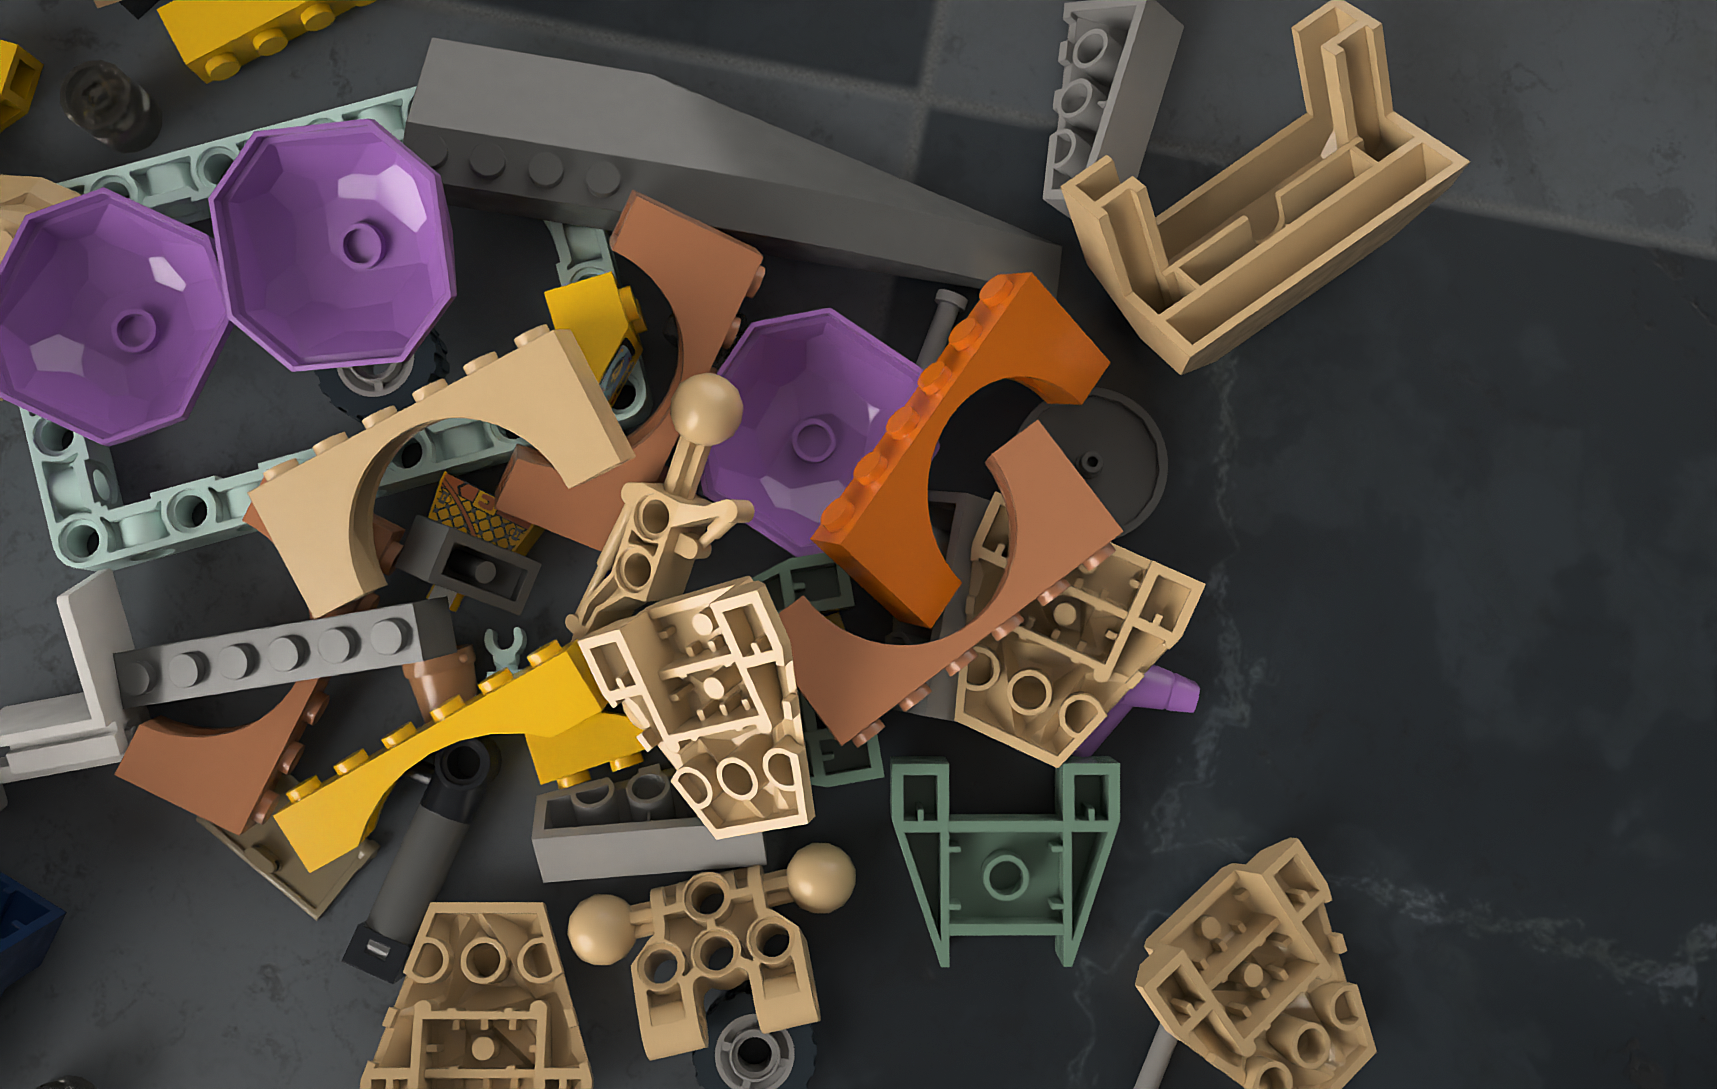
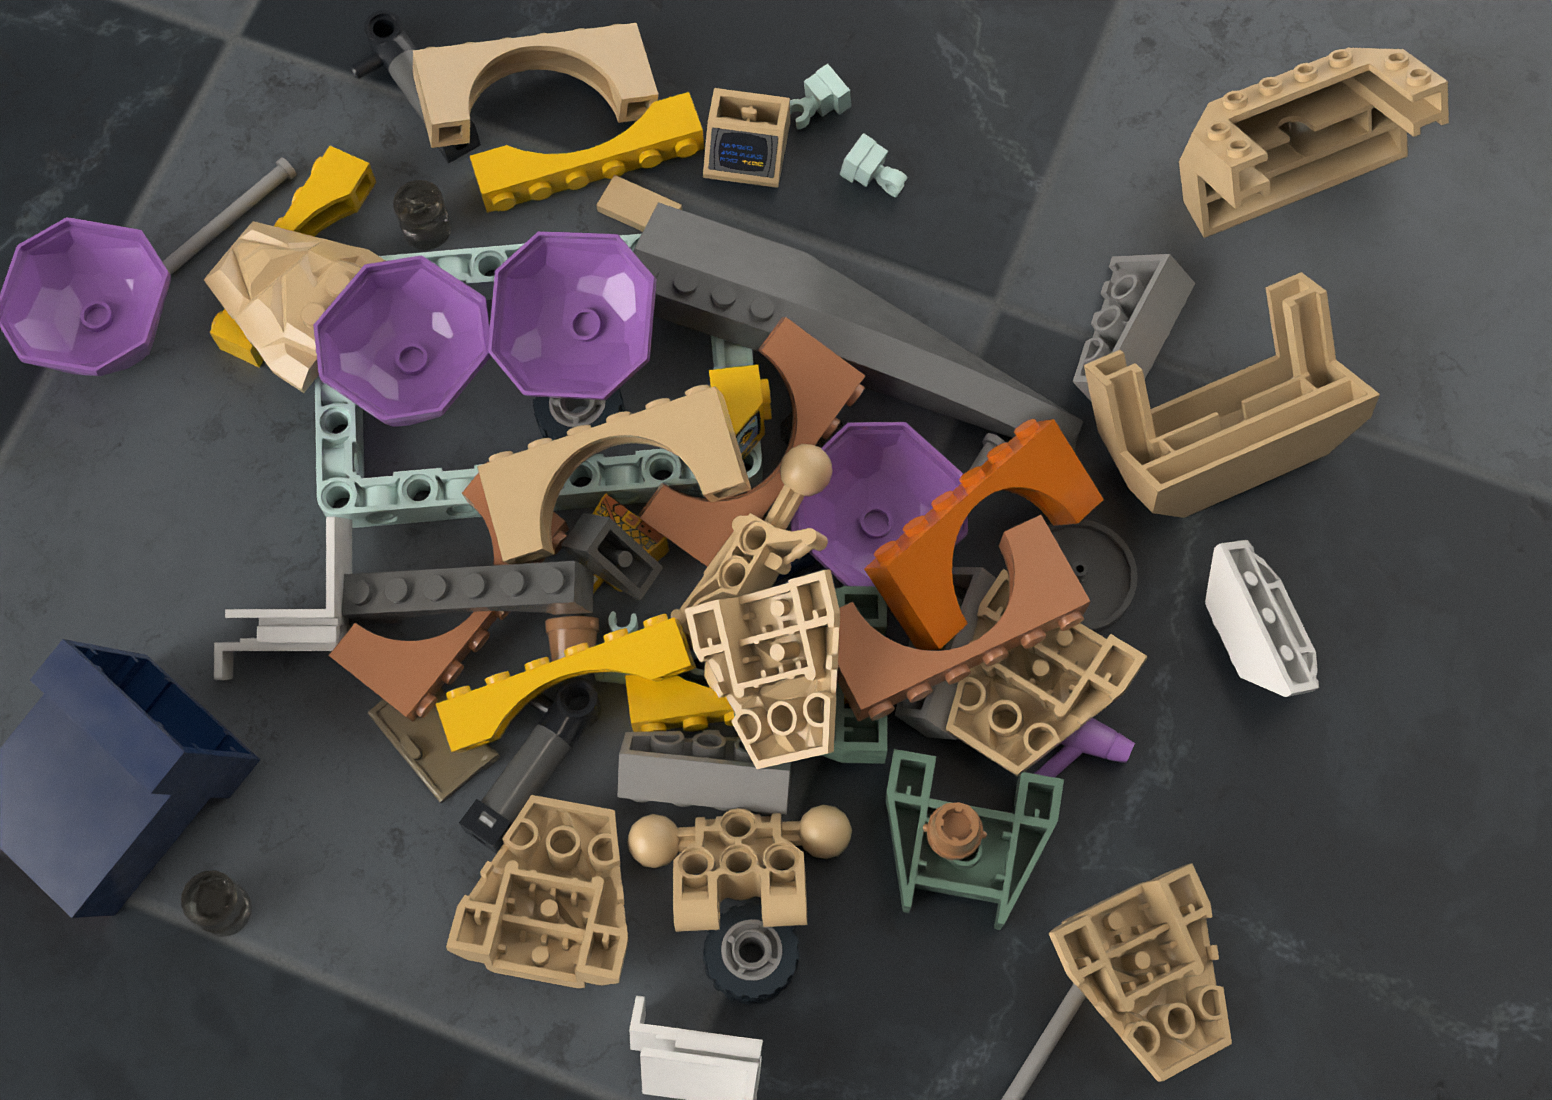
camera: 15 degrees right, 15 degrees down
none -> tan tile [596,175,682,232]
none -> medium nougat piece [923,802,987,860]
none -> white wedge [1205,540,1319,697]

